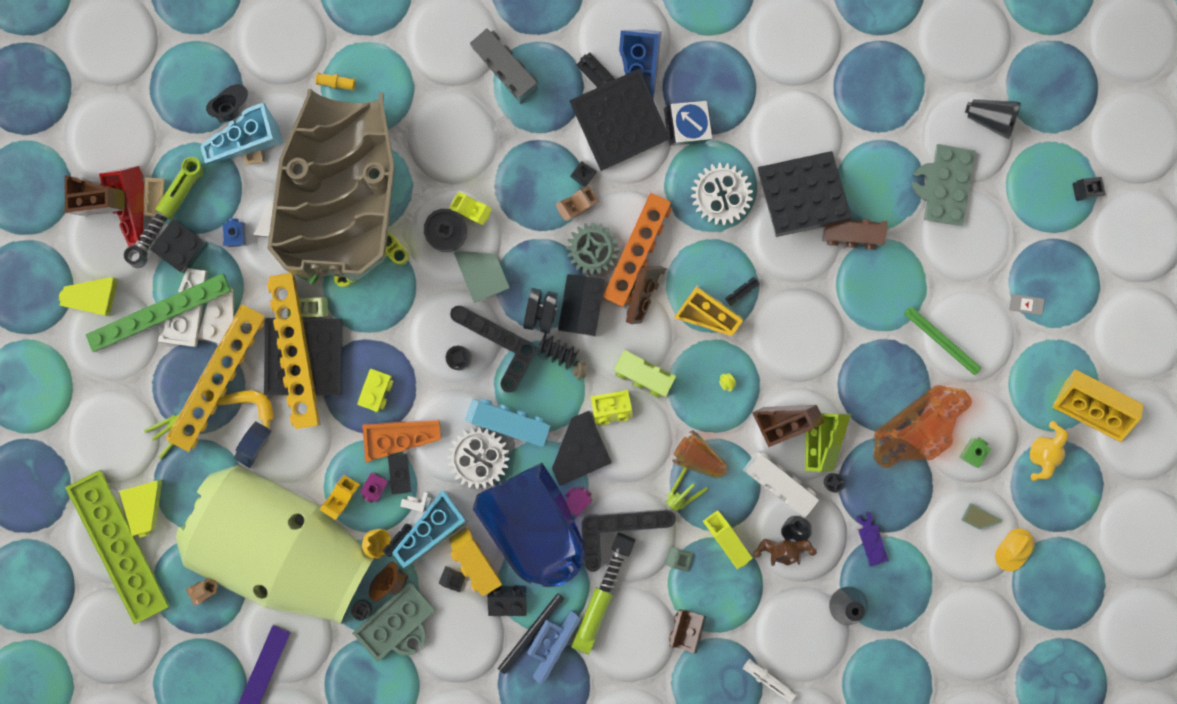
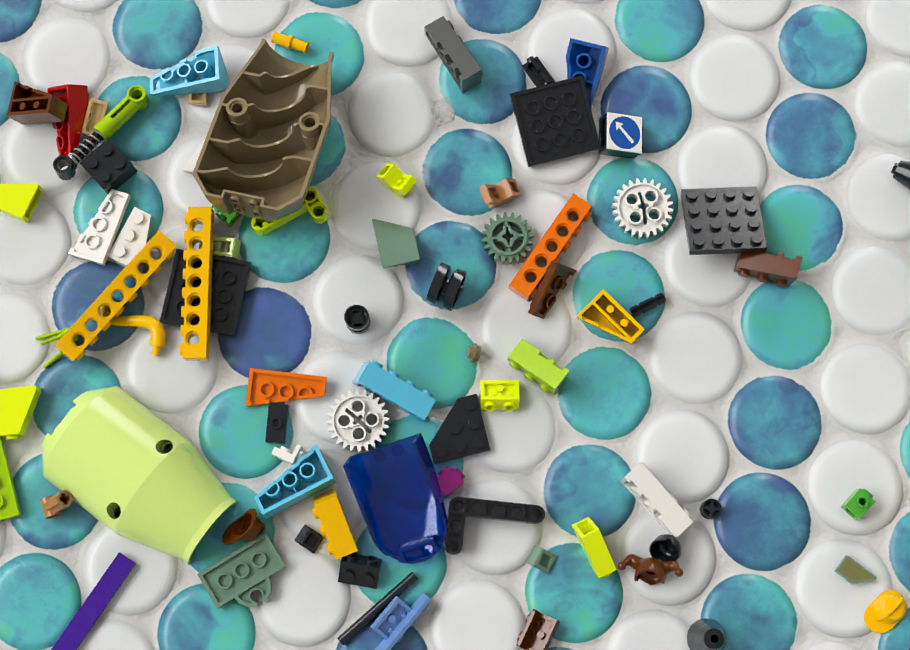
camera: 15 degrees right, 10 degrees down
bright green plate [85,273,232,352] -> none
black piece [206,84,248,123] -> none
blue brick [222,218,246,247] -> none
dark blue brick [233,421,272,468] -> none
yellow brick [320,475,360,520] -> none
black wheel [351,599,373,621] -> none
neon yellow bracket [357,368,394,412] -> none
magenta brick [360,472,390,503] -> none
yellow hair [362,529,391,559] -> none
black axle [383,523,412,557] -> none
black wheel [424,209,467,253] -> none
black beam [450,305,536,393] -> none
black piece [537,333,580,370] -> none
black slope [558,274,605,337] -> none
black tile [570,161,597,187] -> none
piece [571,532,636,655] -> none
lime plant [665,463,708,512] -> none
clear orange cone [672,430,727,479] -> none
neon yellow plate [719,373,736,392] -> none
reddish brown wedge [752,405,825,448] -> none
lime wedge [805,413,851,472] -> none
dark purple plate [856,512,889,567] -> none
clear orange connector [873,385,972,468] -> none
bright green axle [904,307,981,375] -> none
sand green plate [911,144,975,226] -> none

